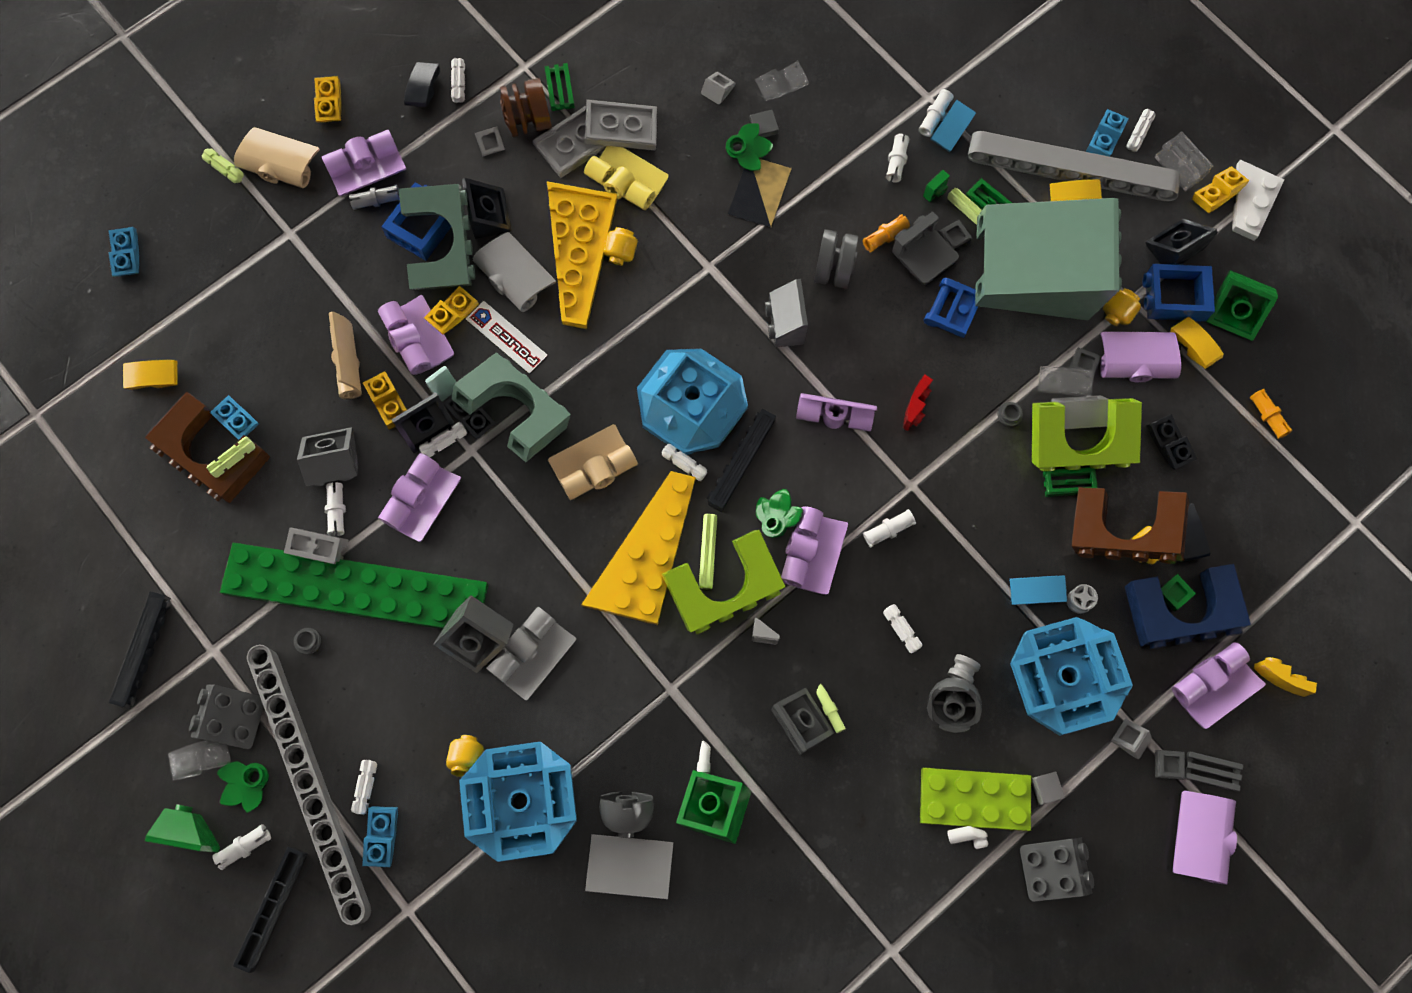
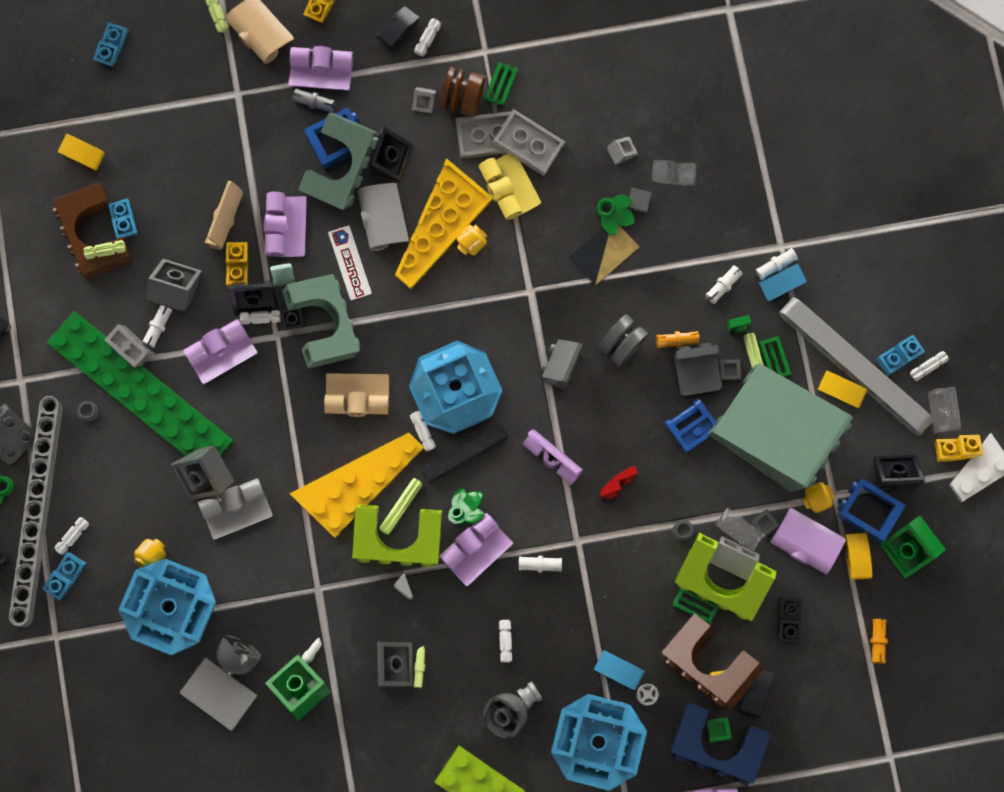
camera: 30 degrees right, 5 degrees up
yellow slope [424,286,479,335] -> none

